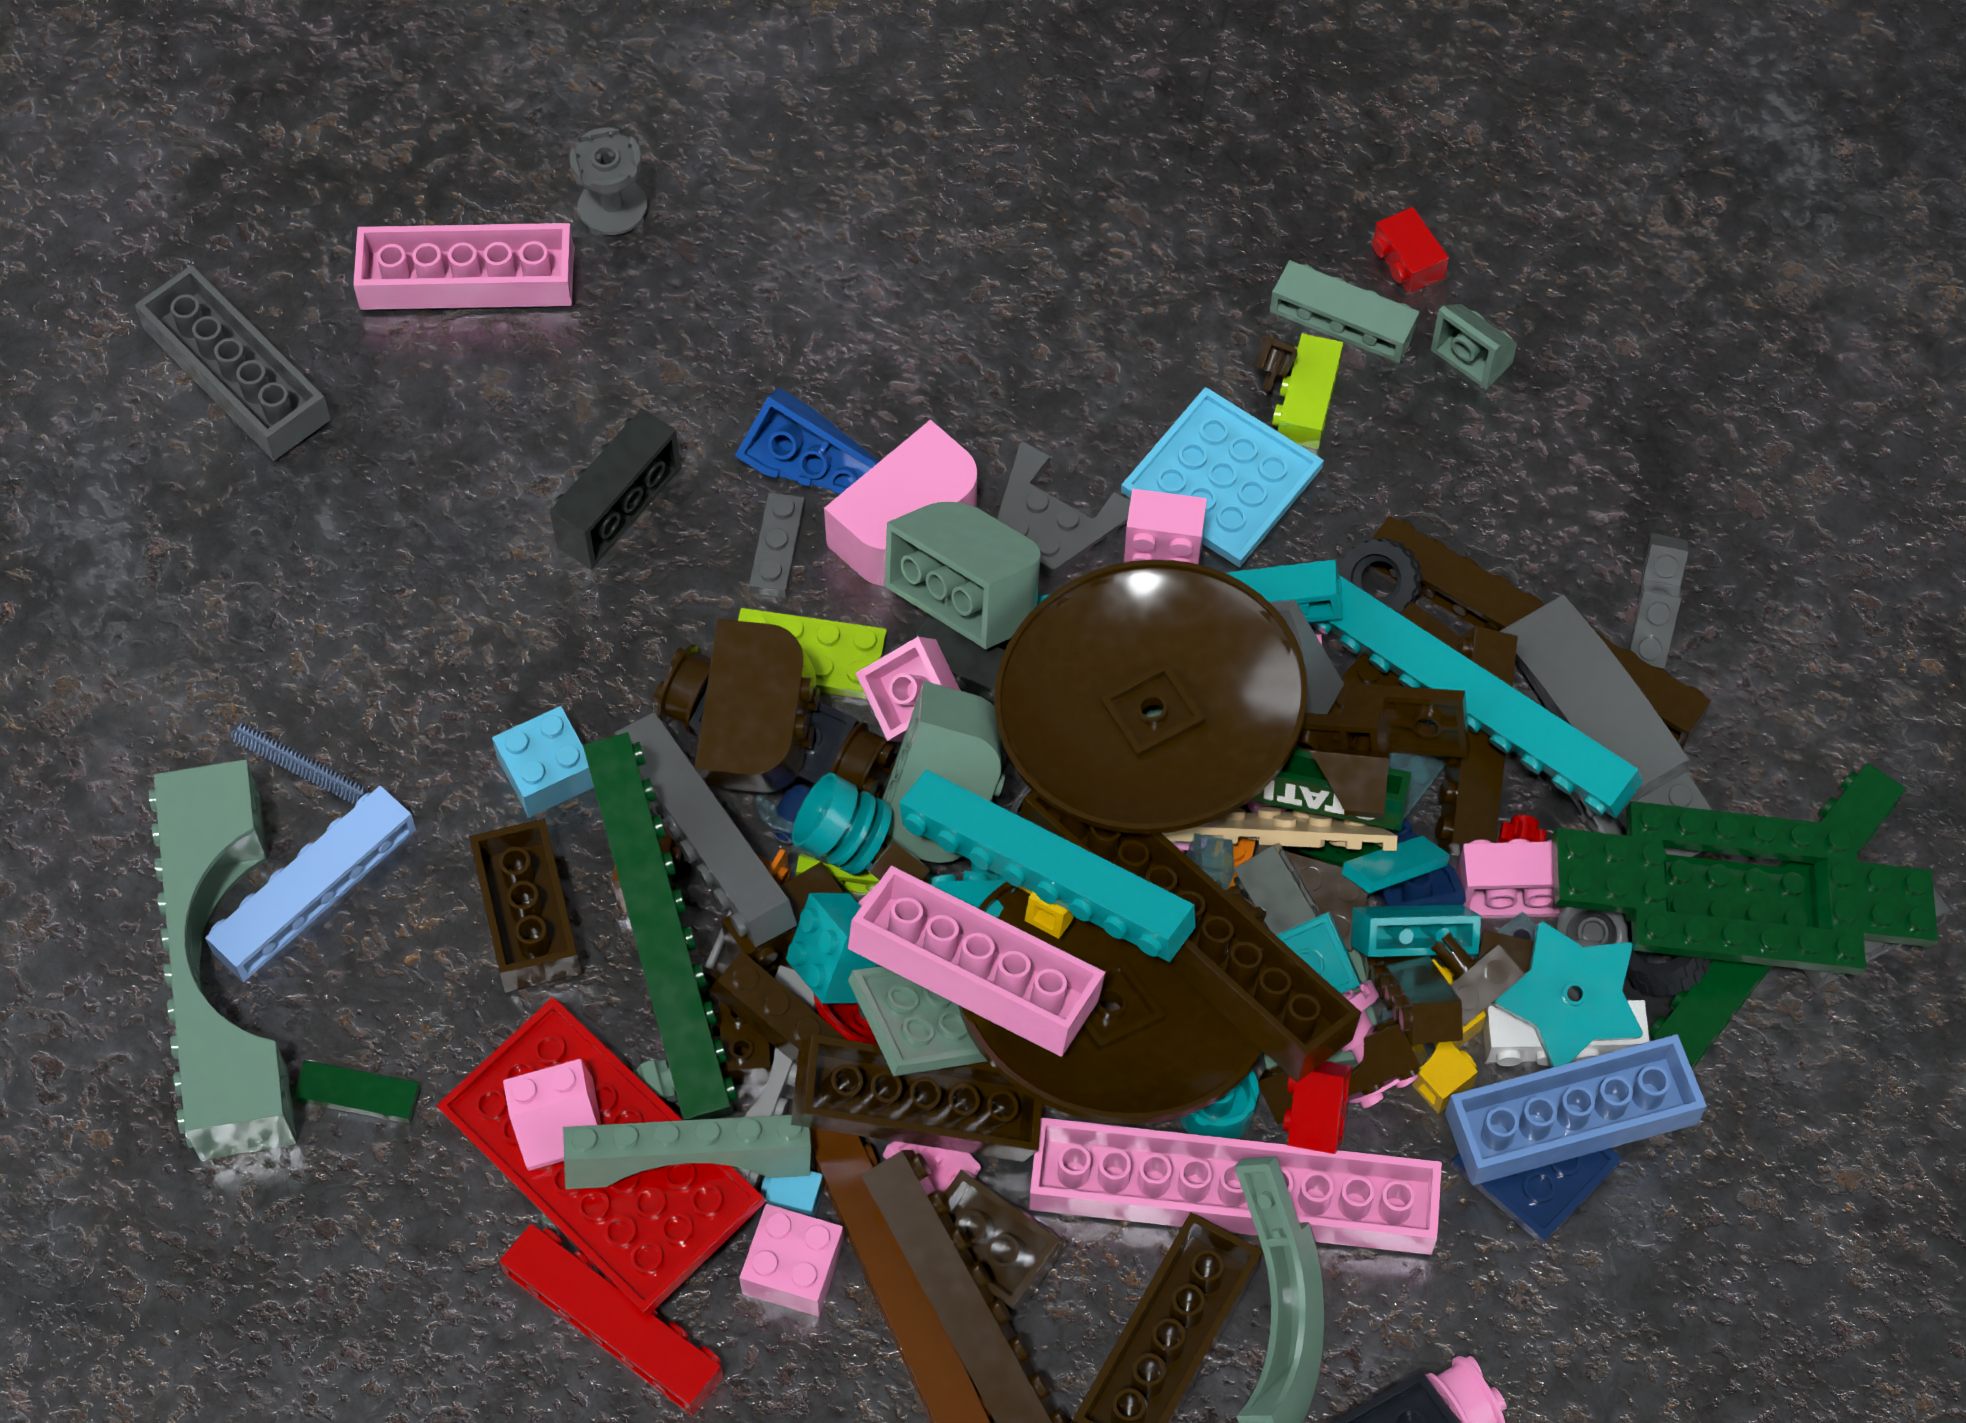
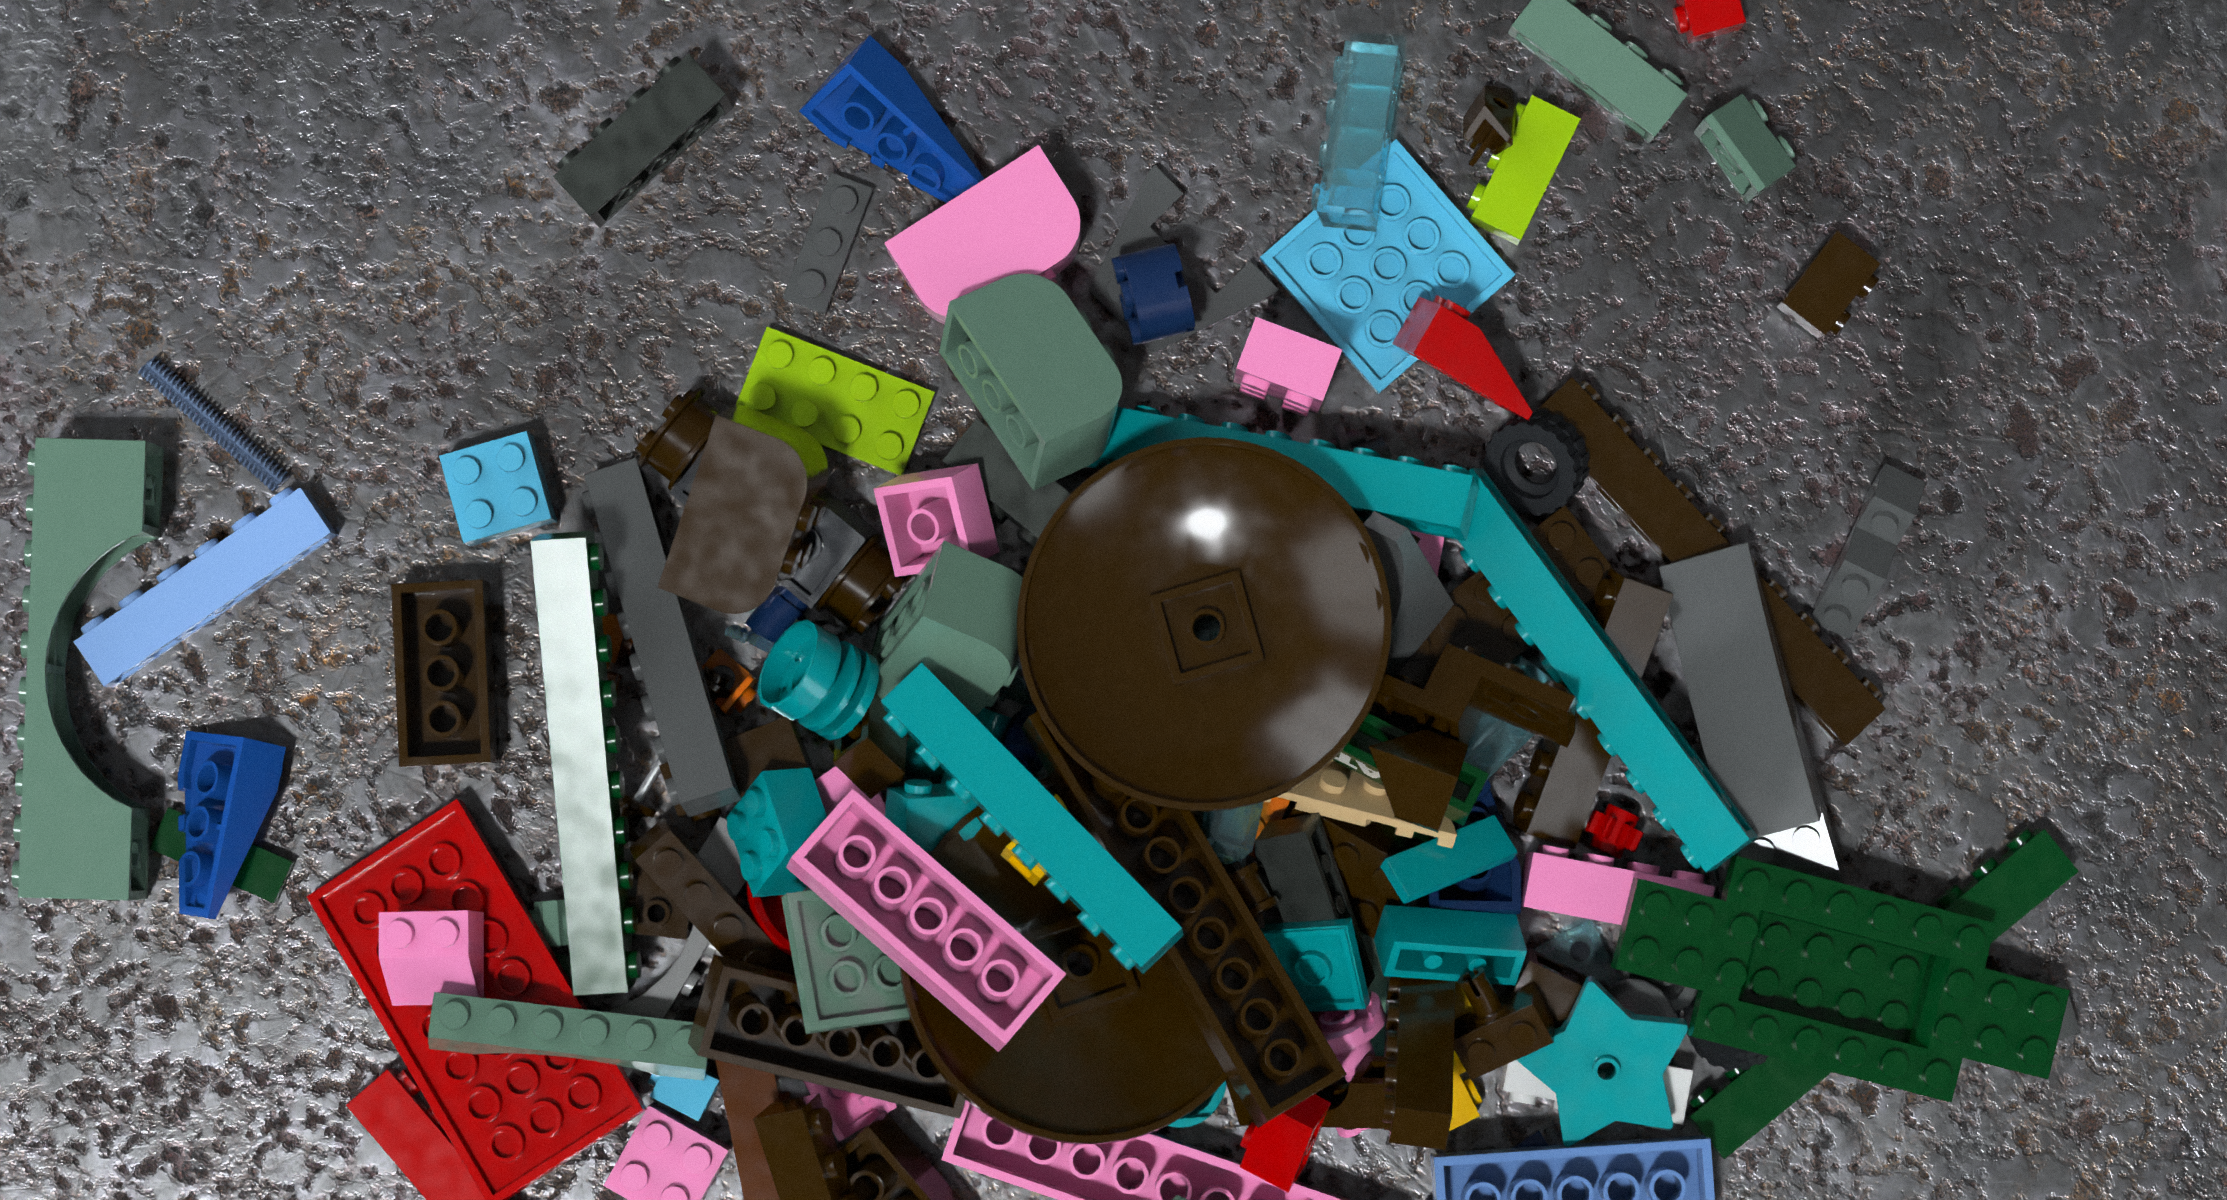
camera: 15 degrees right, 25 degrees up
none -> blue wedge [178,731,286,919]
none -> dark blue brick [1111,243,1195,346]
none -> clear light blue brick [1311,41,1404,232]
none -> red slope [1392,295,1533,420]
none -> dark brown brick [1776,230,1881,340]

